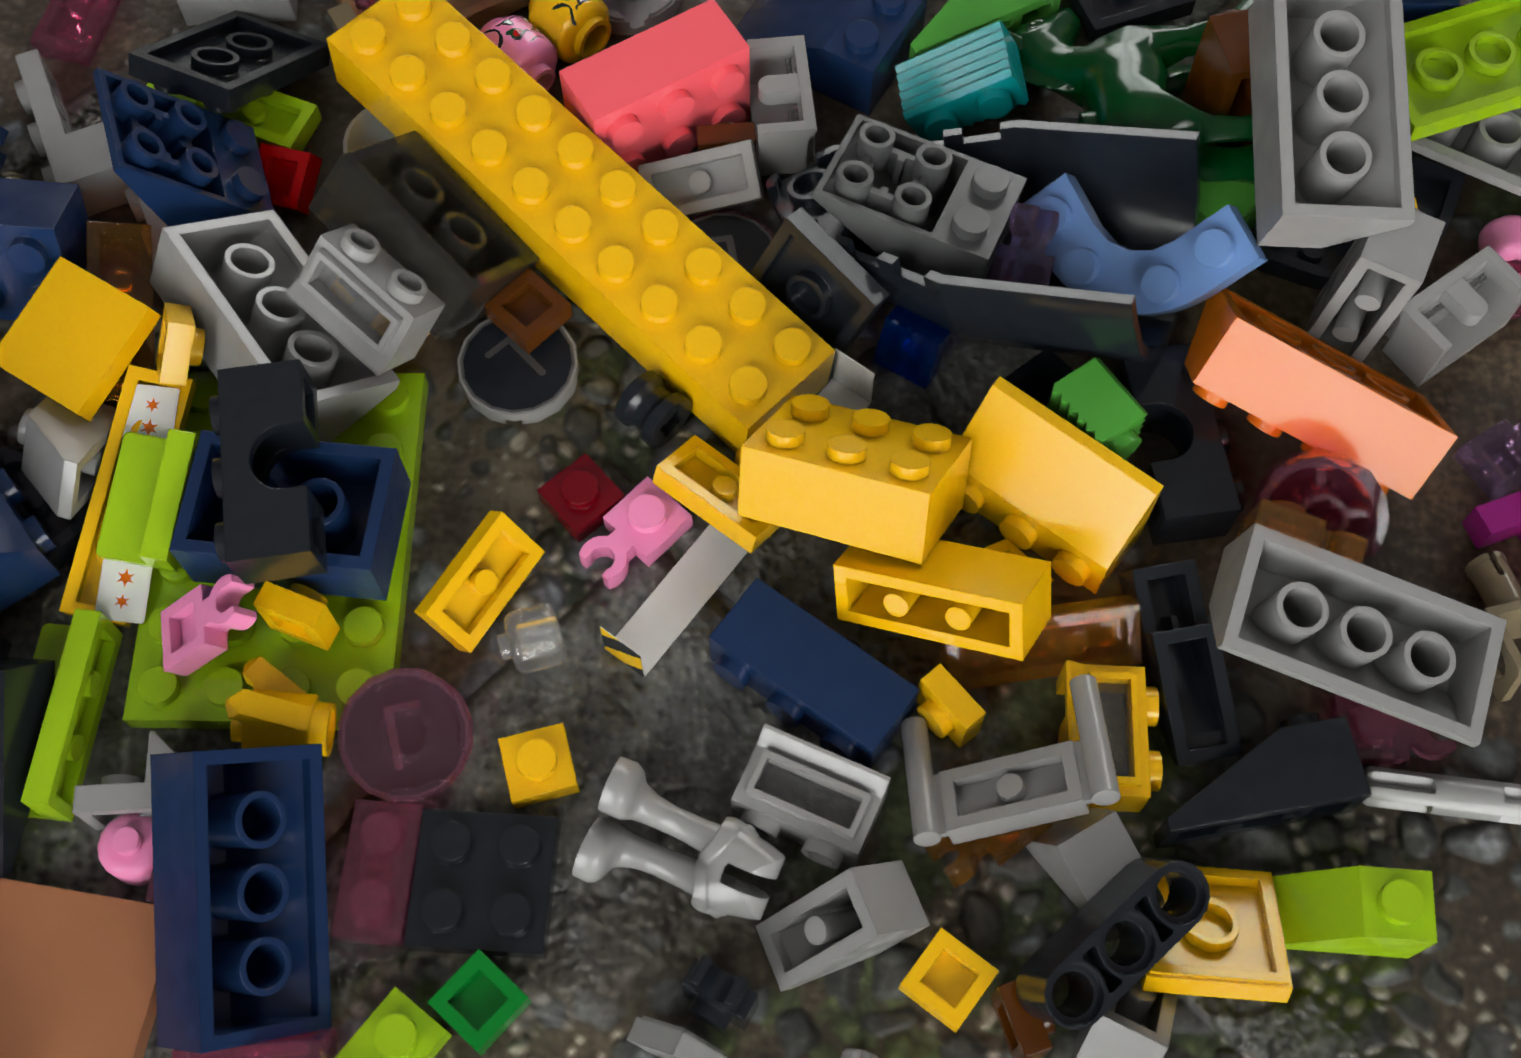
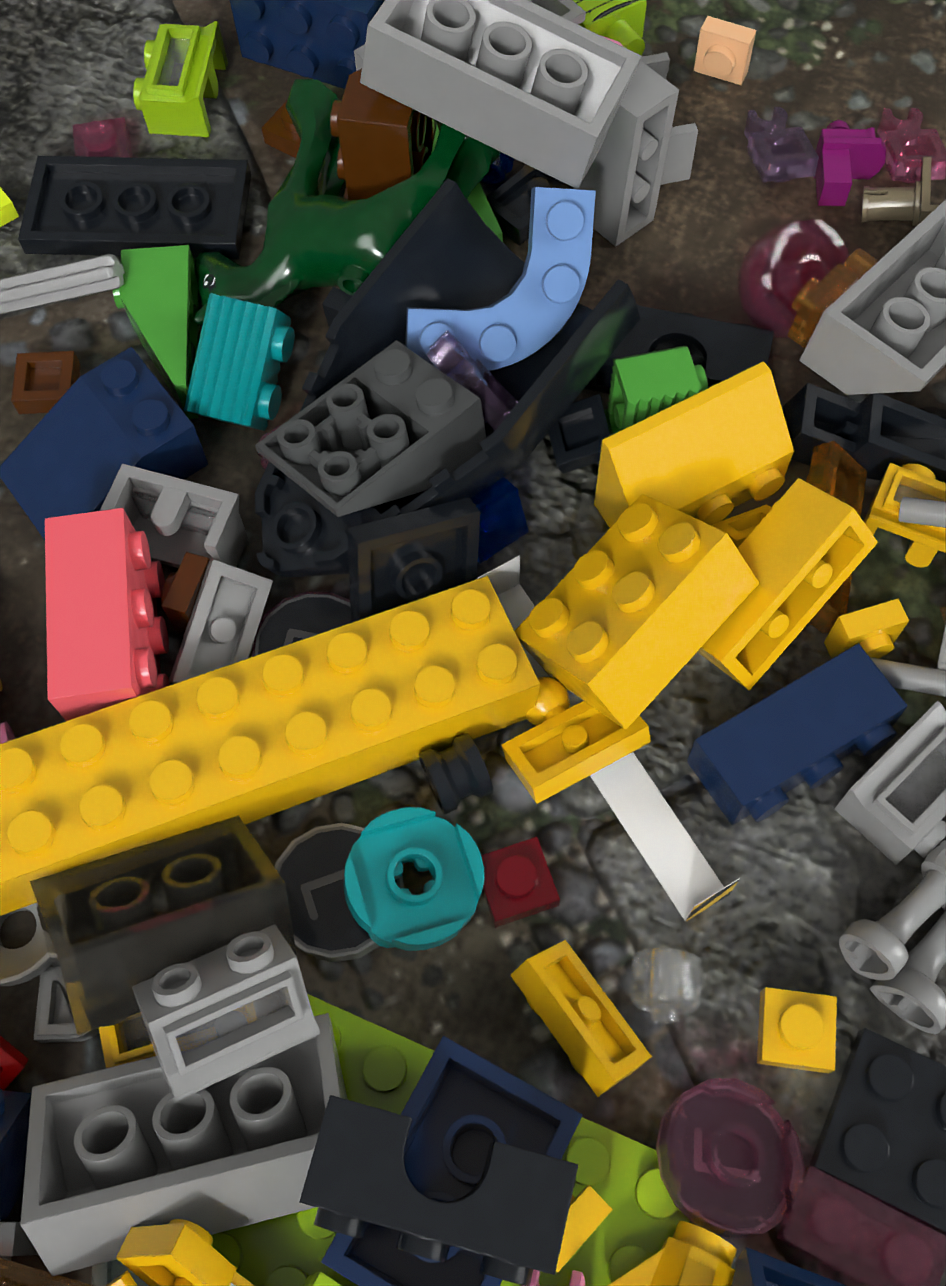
camera: 65 degrees left, 0 degrees up
reddish brown plate [484,267,573,354] -> none
bright pink plate [579,476,693,589] -> none
slope [1184,288,1458,500] -> none
none -> teal plate [343,807,485,951]

